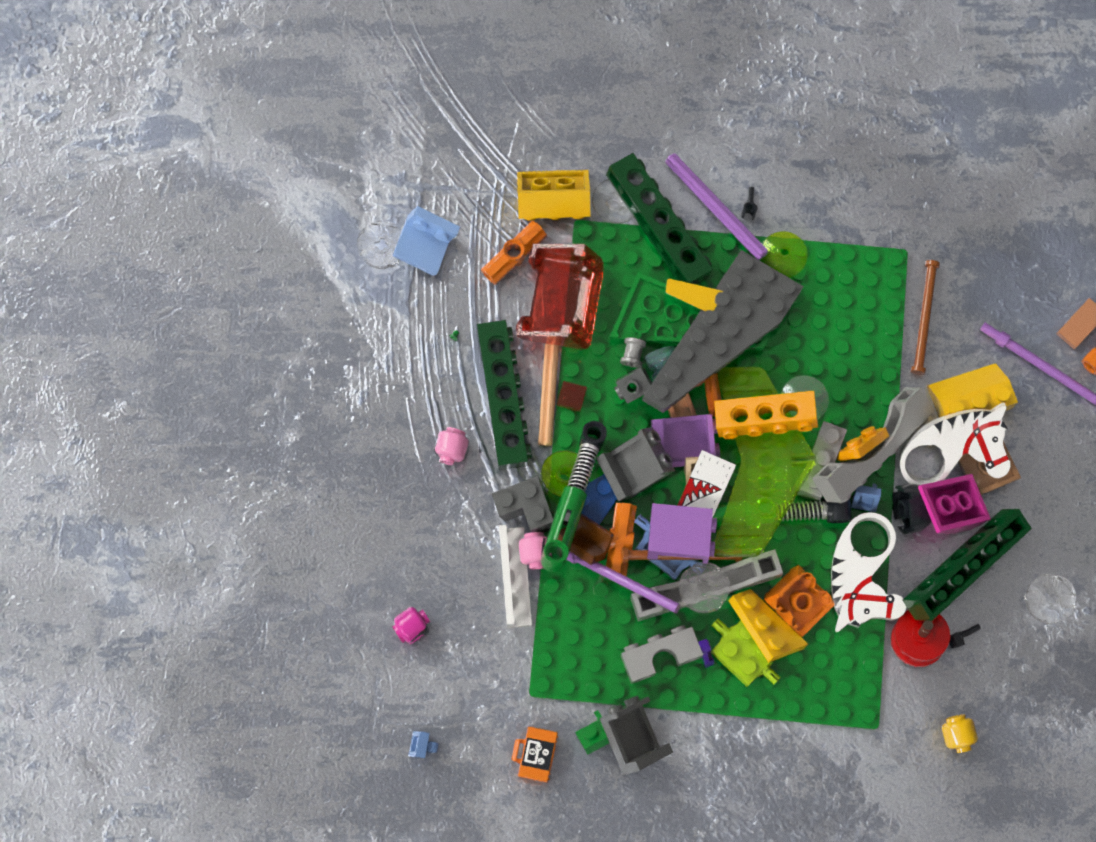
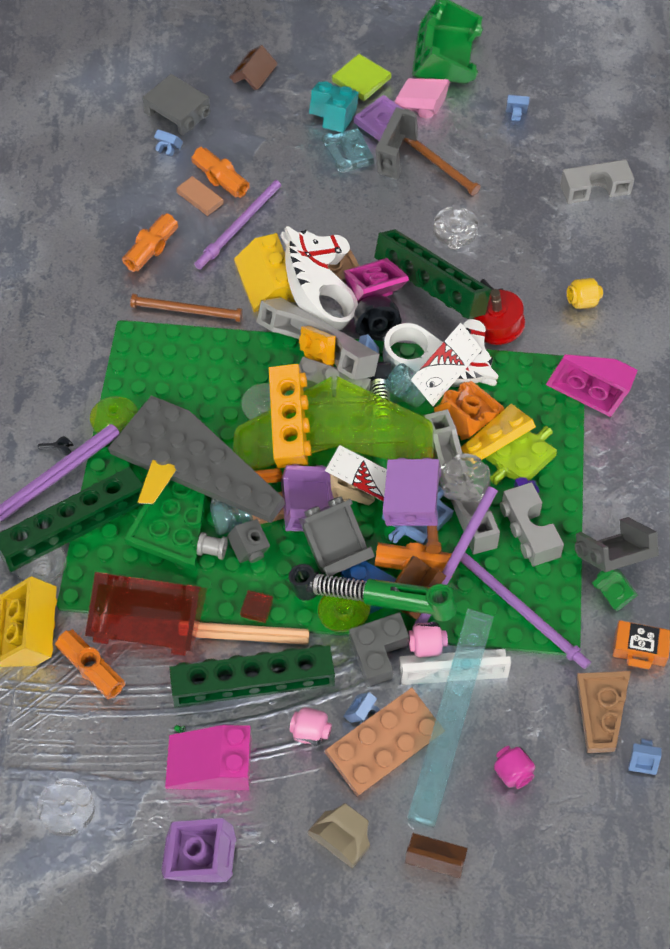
camera: 90 degrees left, 20 degrees down
light blue bracket [393,206,460,276] -> none
none -> orange piece [122,213,178,272]
none -> medium lavender slope [161,818,237,882]
none -> dark pink slope [165,725,252,791]
none -> dark tan slope [308,803,370,869]
none -> nougat plate [324,688,445,797]
none -> medium blue tile [343,692,380,724]
none -> clear light blue wheel [385,363,426,407]
none -> reddish brown panel [405,833,468,878]
none -> clear light blue tile [407,609,494,827]
none -> white sticker [411,323,482,406]
none -> medium lavender bar [460,553,591,670]
none -> dark pink slope [546,354,638,417]
none -> medium nougat wing [576,671,631,753]

